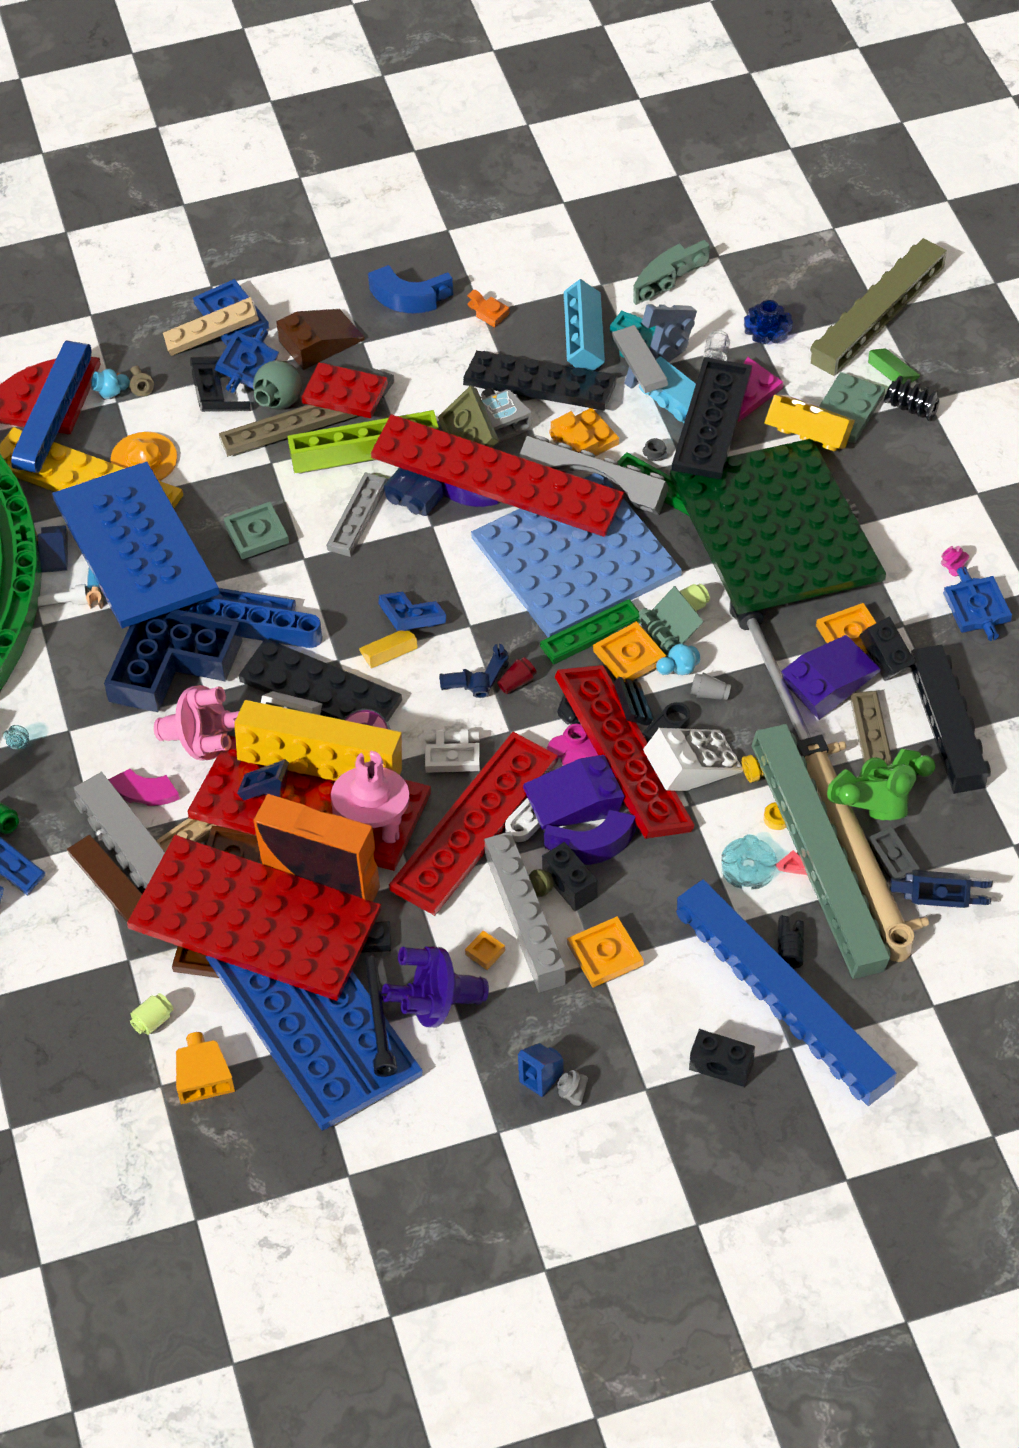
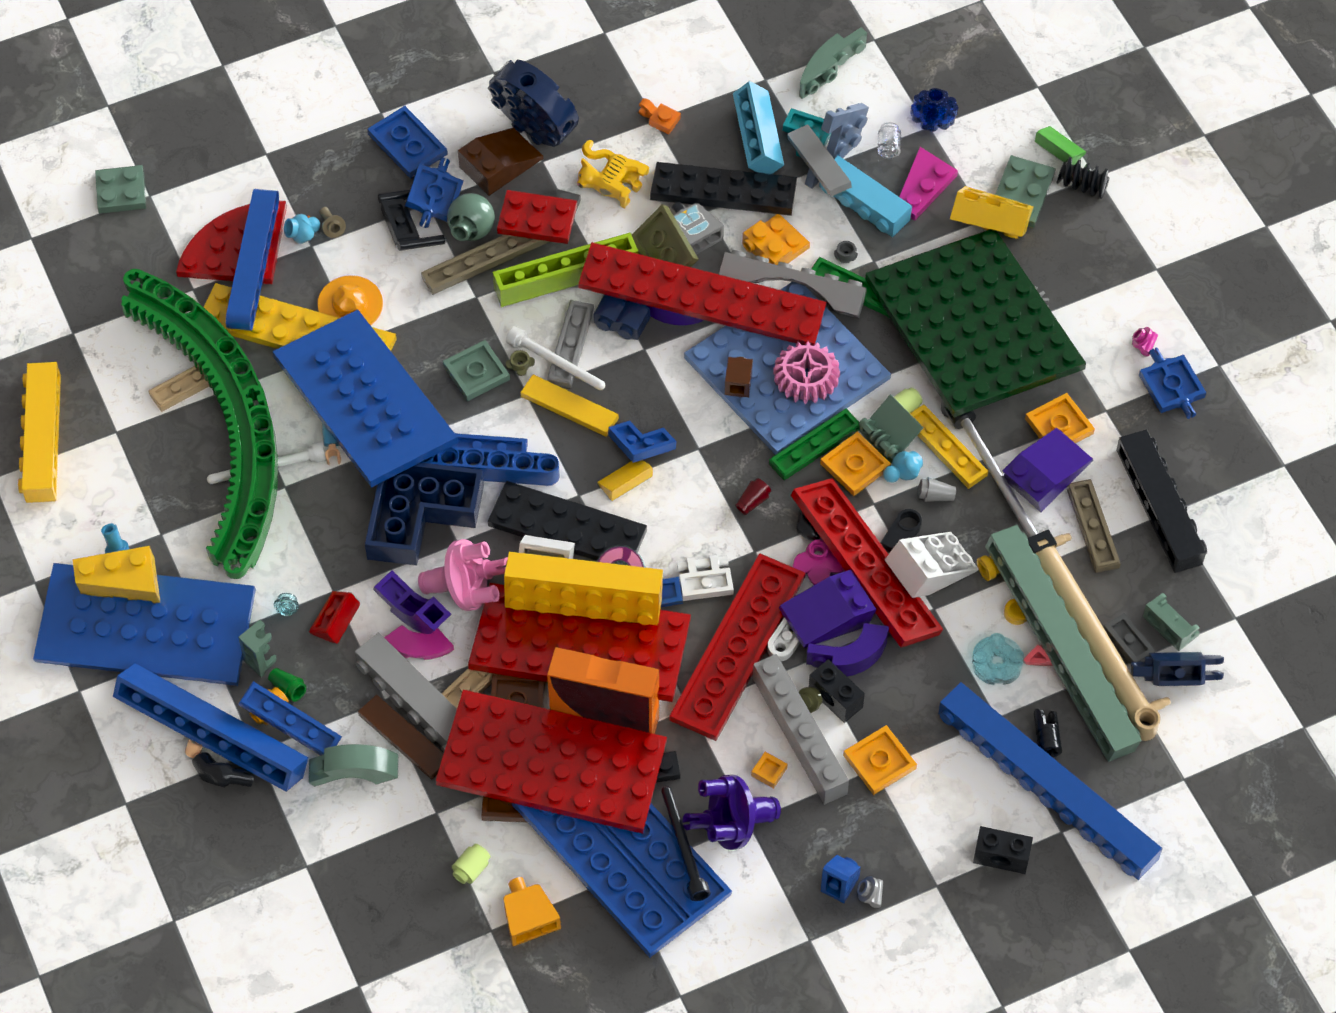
camera: 10 degrees left, 5 degrees up
dark blue slope [37,525,68,573] -> none
tan plate [163,297,259,356] -> none
dark blue slope [237,759,289,801] -> none
bright pink piece [331,751,409,843] -> none
blue arch [368,265,453,313] -> none
dark blue pin [439,644,509,698] -> none
black tile [614,676,653,726] -> none
black plate [671,357,752,480] -> none
olive brick [810,238,947,376] -> none
bright green piece [827,748,936,820] -> none
black brick [859,616,916,681] -> none
none -> red slope [309,591,360,644]
none -> sand green arch [309,744,398,787]
none -> dark purple arch [373,570,451,634]
none -> dark blue brick [488,59,579,147]
none -> white piece [506,326,605,390]
none -> olive plate [506,350,535,376]
none -> yellow tile [521,374,619,437]
none -> yellow animal [577,140,649,209]
none -> blue plate [661,577,683,607]
none -> reddish brown brick [725,357,753,398]
none -> bright pink gear [773,341,840,404]
none -> yellow plate [910,404,988,489]
none -> sand green hinge [1143,593,1200,651]

